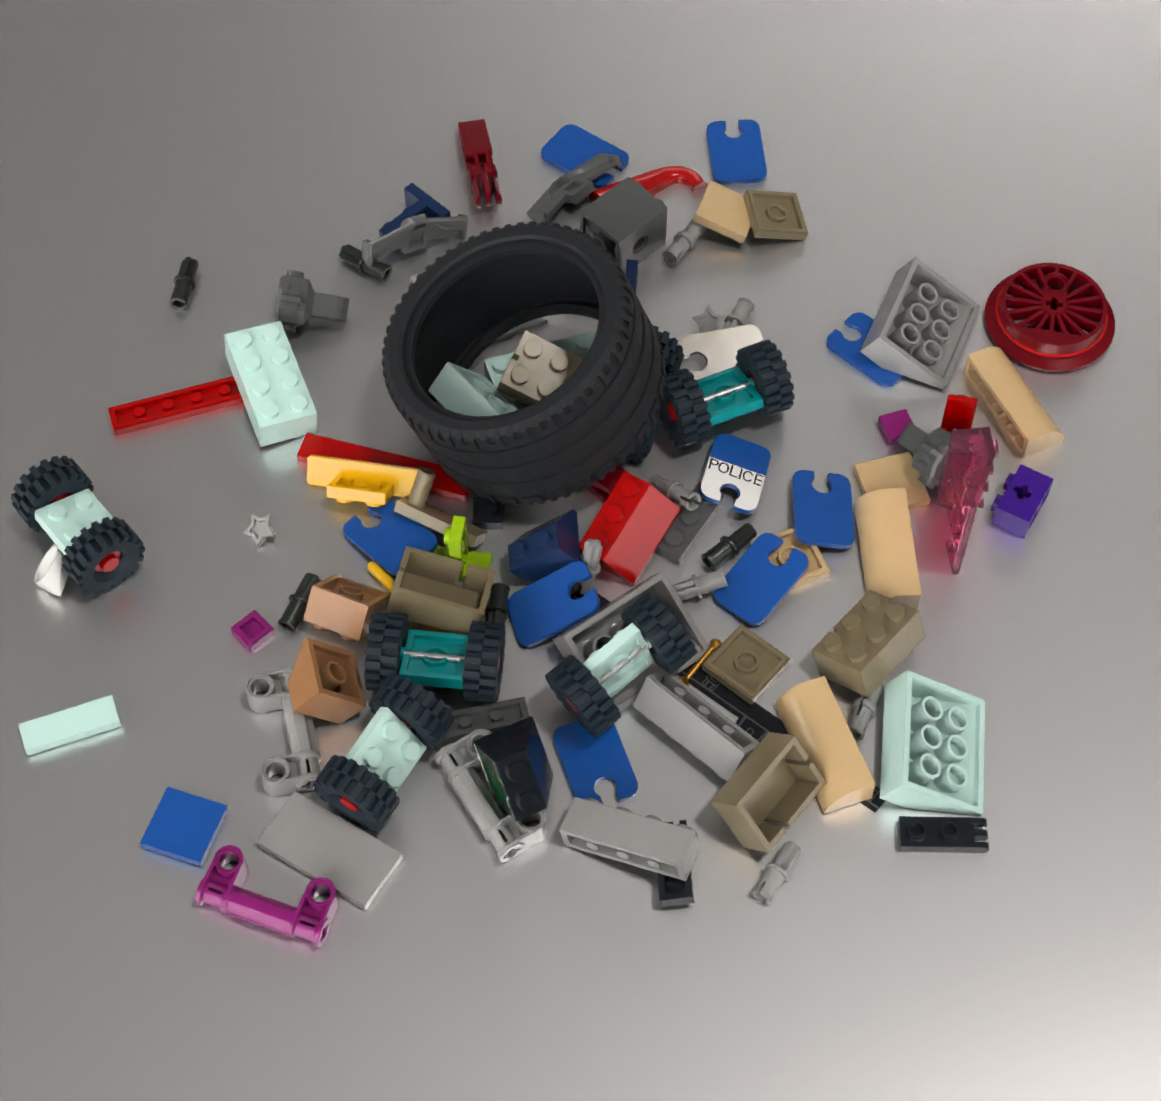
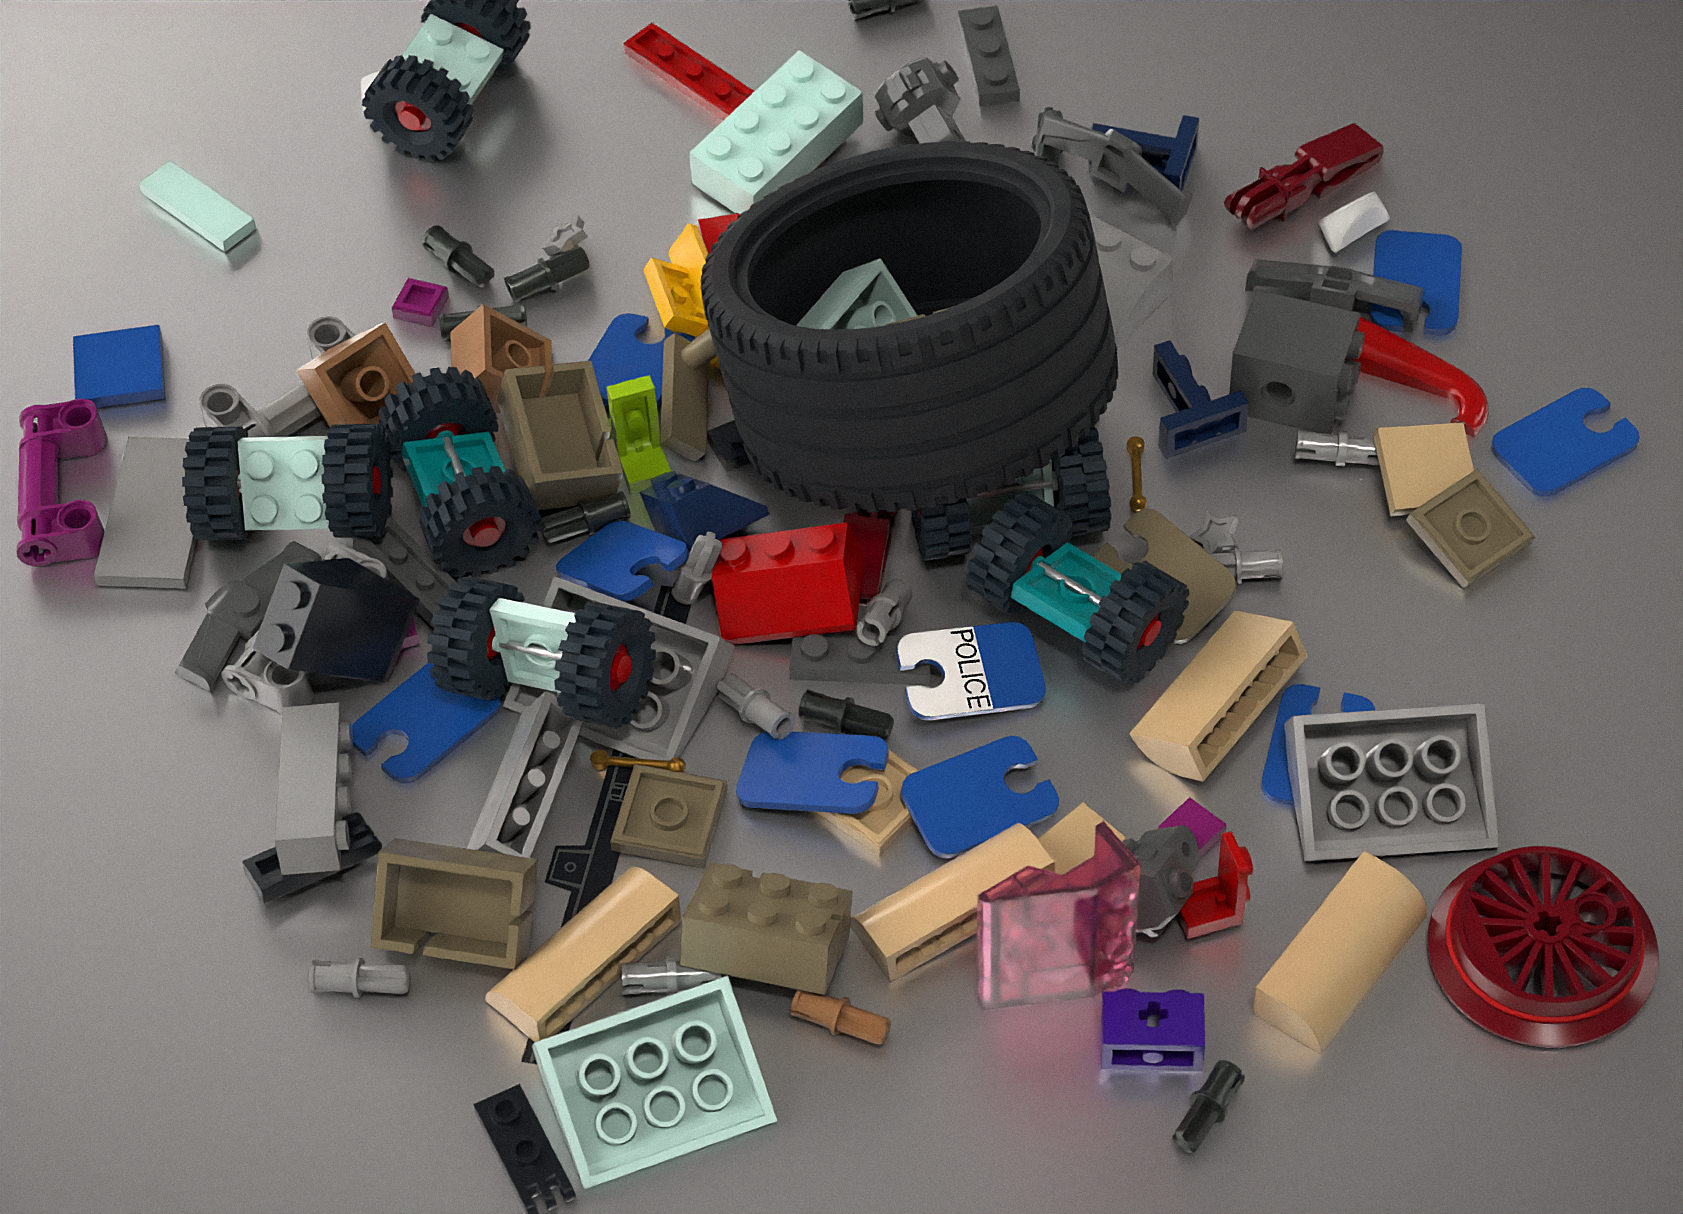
camera: 65 degrees right, 5 degrees down
none -> dark grey plate [175,541,322,693]
none -> pearl dark grey axle [422,225,495,288]
none -> pearl dark grey axle [504,247,590,303]
none -> medium nougat axle [790,989,891,1044]
none -> dark grey plate [958,6,1020,107]
none -> tan brick [1129,610,1308,782]
none -> pearl dark grey axle [1173,1060,1245,1153]
none -> white piece [1319,191,1390,253]

